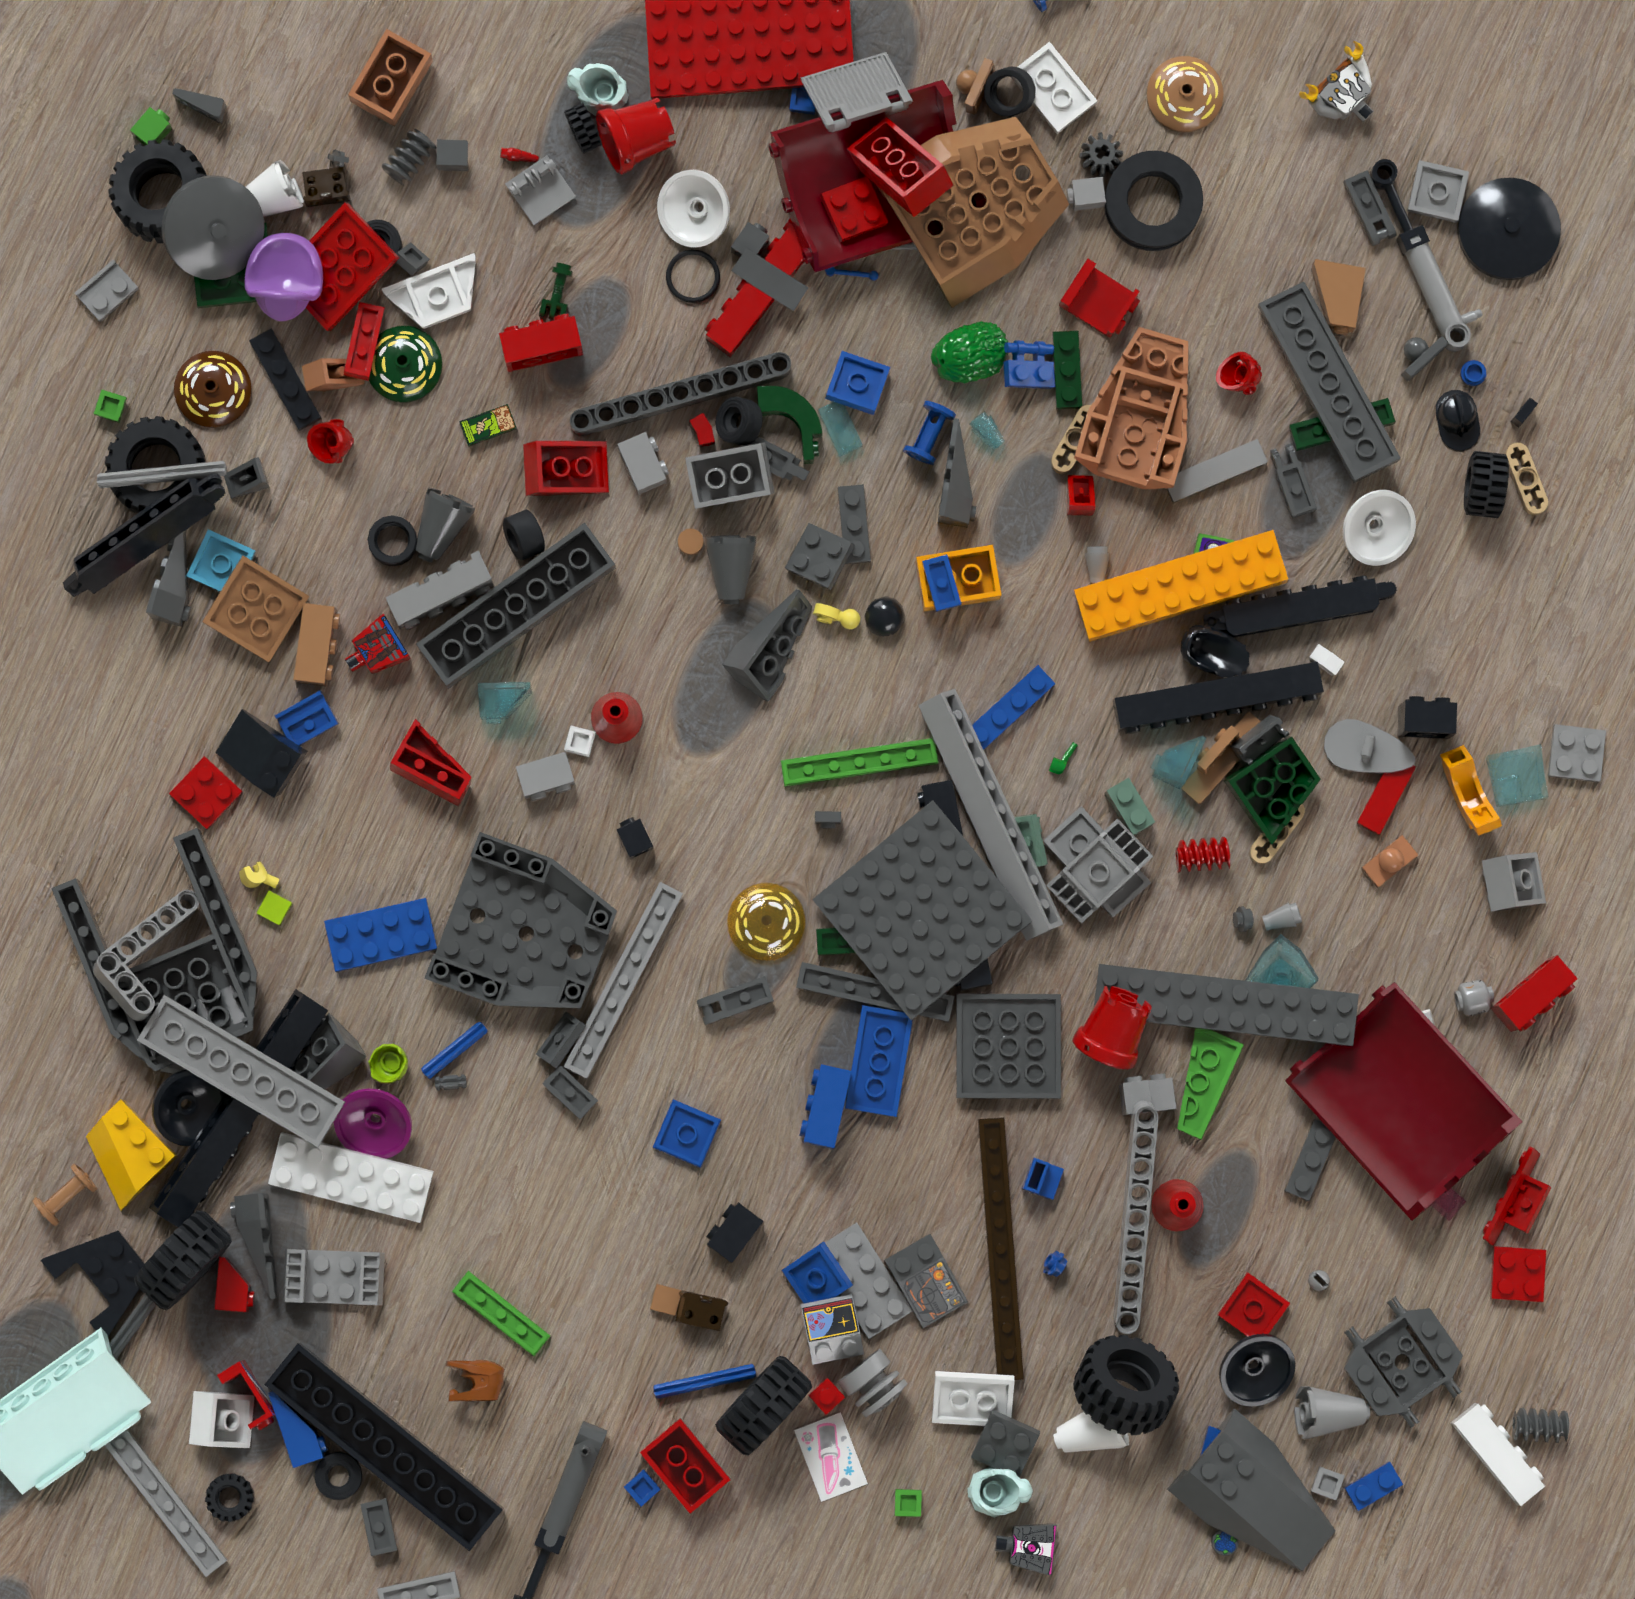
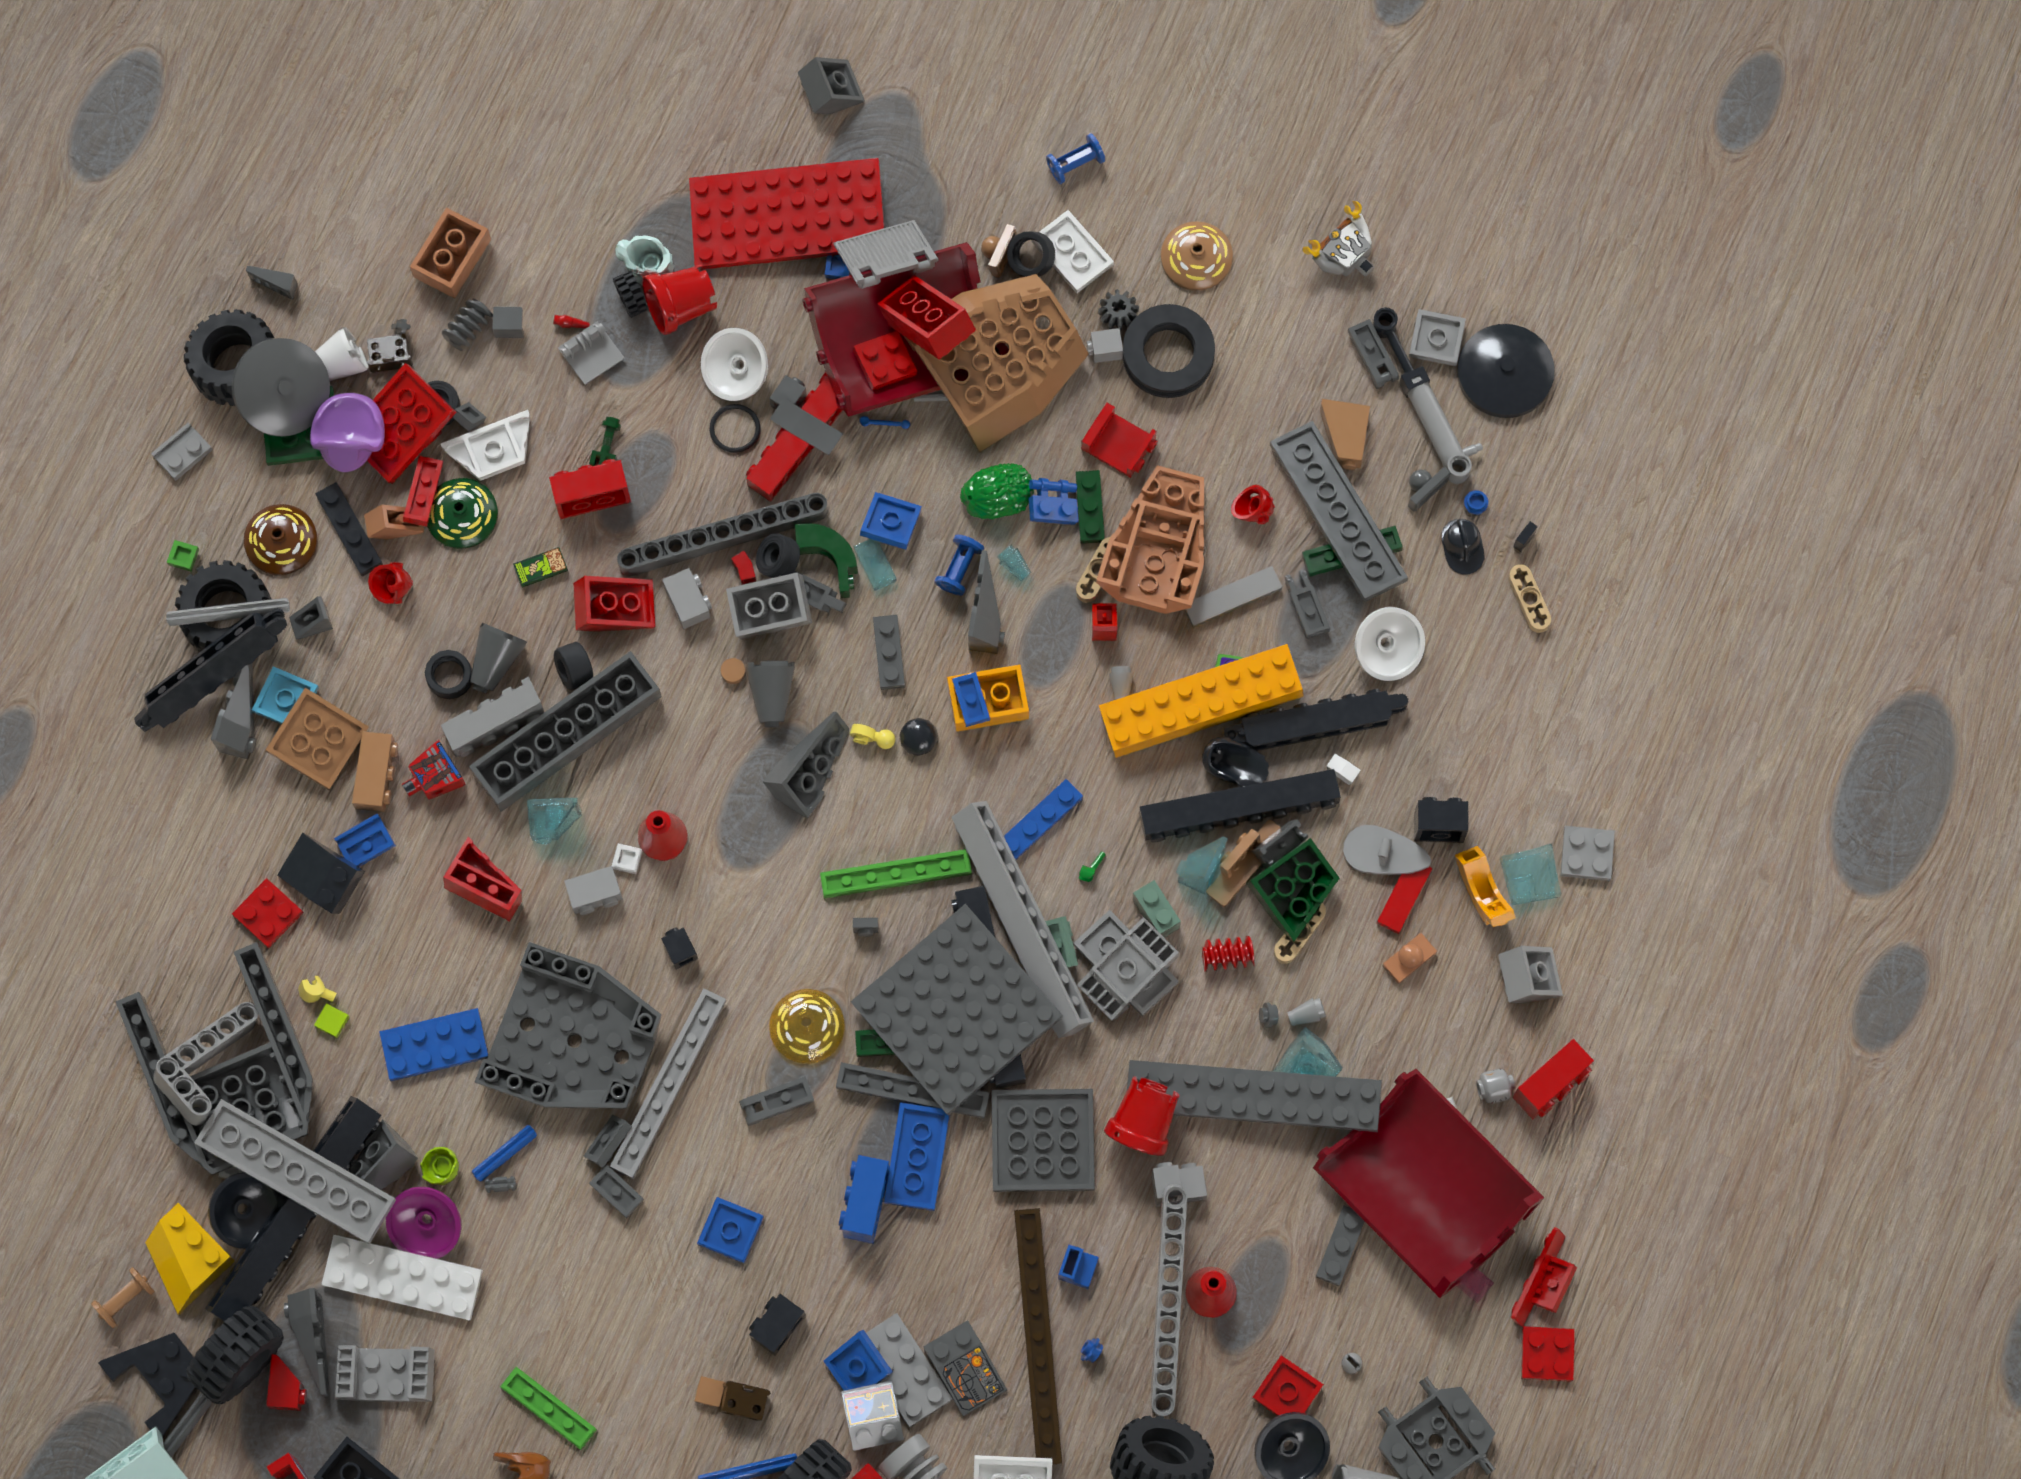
camera: 10 degrees right, 10 degrees down
bright green brick [130,107,172,145] -> none
dark grey plate [785,523,855,590] -> none
bright green wing [1177,1028,1244,1140] -> none
black tyre [1464,451,1509,519] -> none

